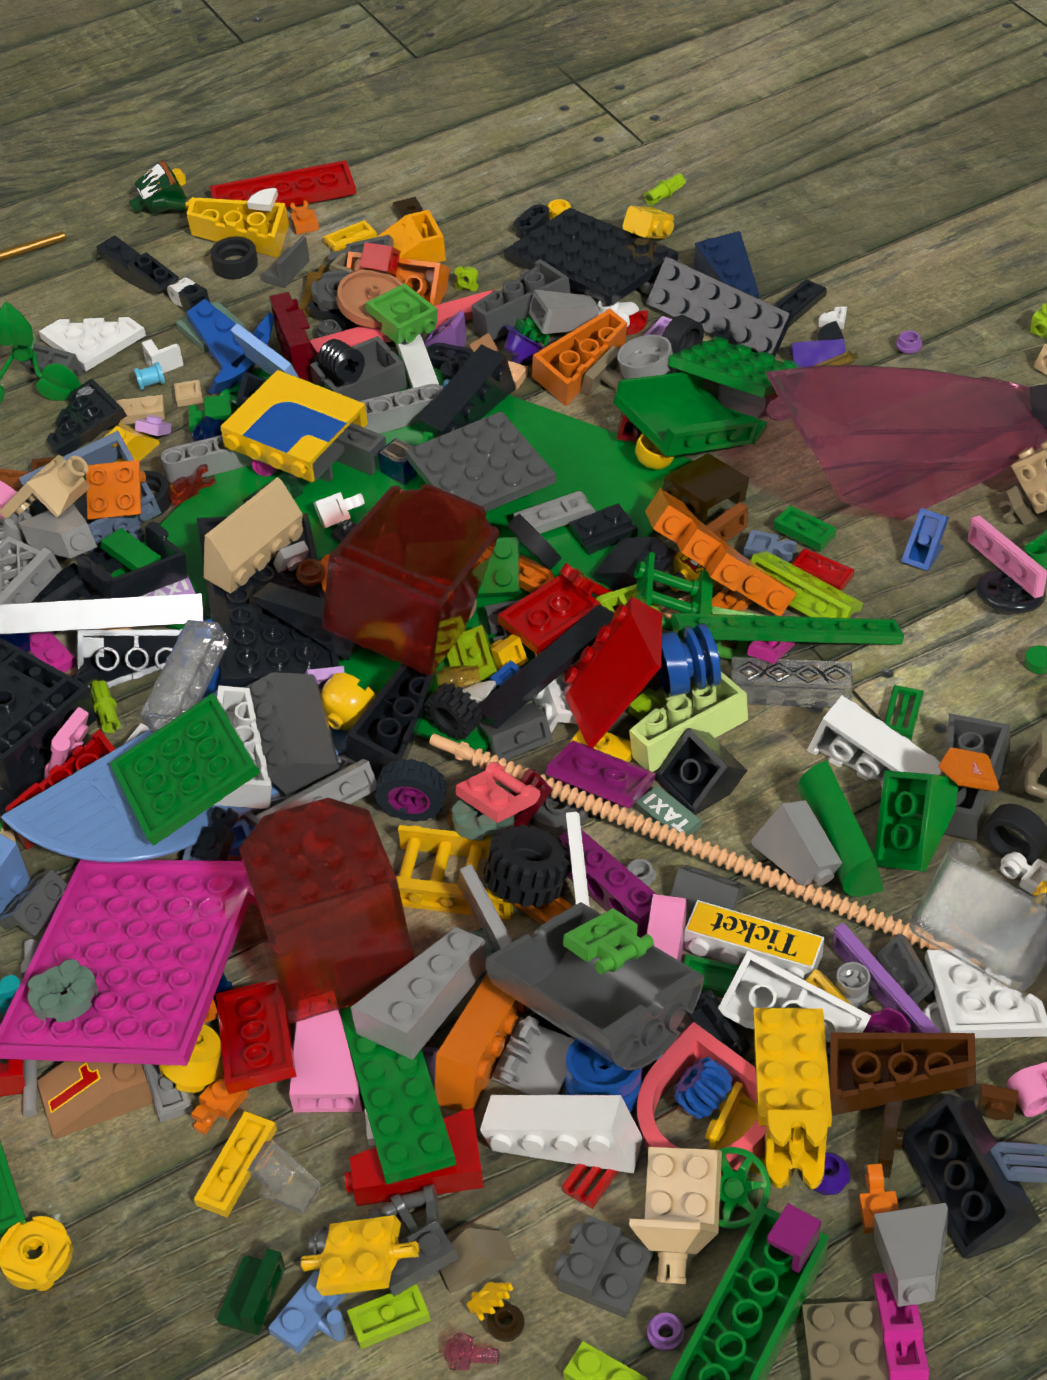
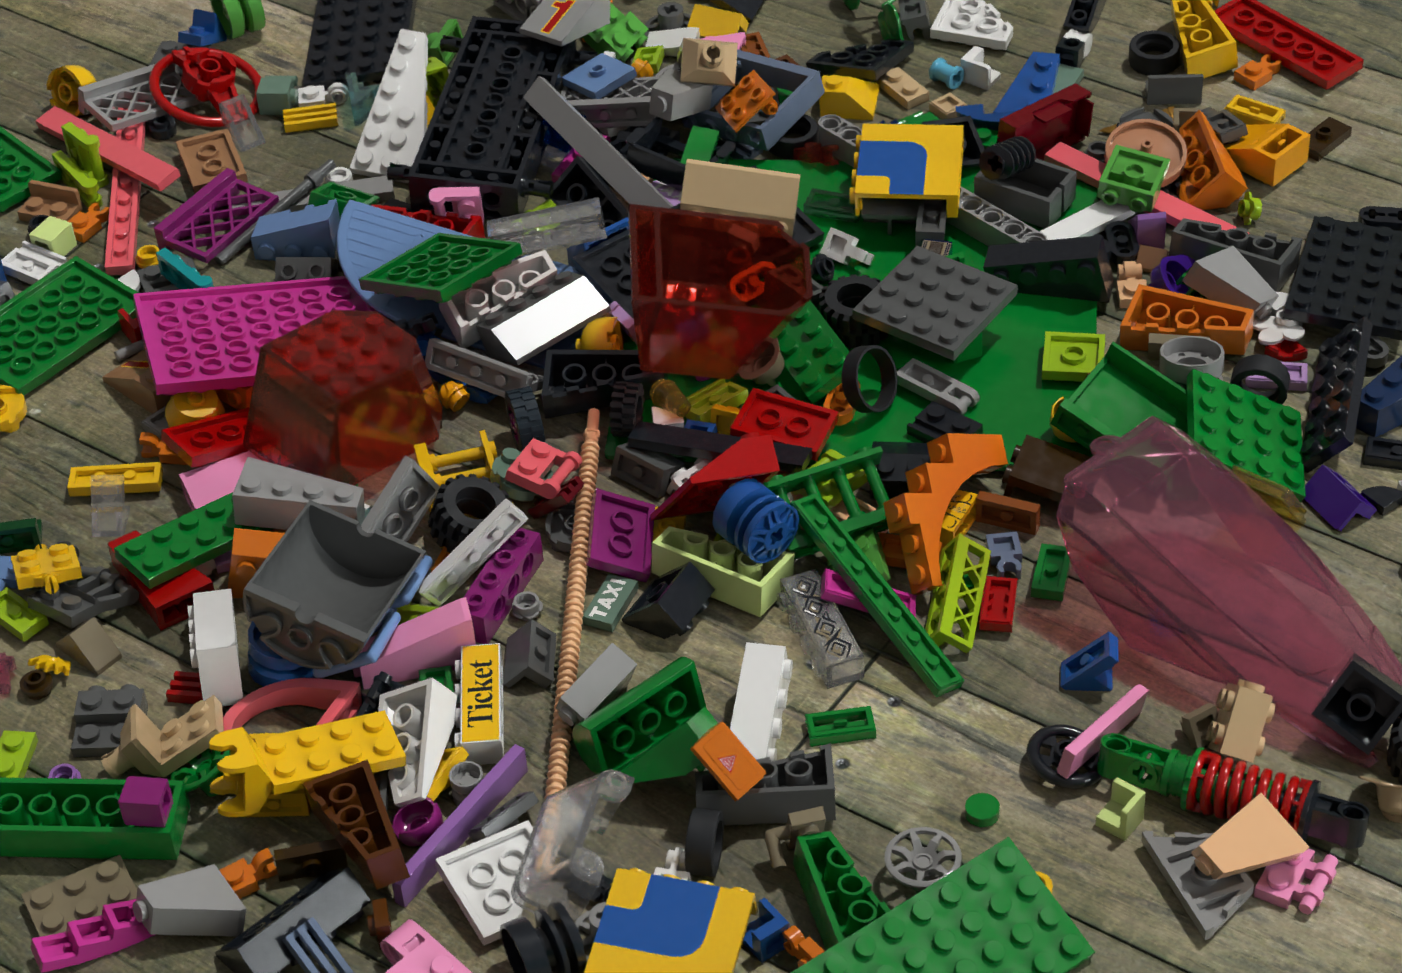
camera: 65 degrees right, 5 degrees down
sand green plate [28,959,98,1023] -> none
lavender plate [135,415,172,436] -> none
light blue tile [231,324,299,378] -> none
white tile [247,188,278,211] -> none
panel [360,242,401,276] -> none
red bar [560,562,619,608] -> none
bright green plate [563,908,654,974] -> none
blue gear [674,1057,732,1119] -> none
dark purple plate [813,1152,850,1195] -> none
none -> lime plate [1042,331,1106,382]

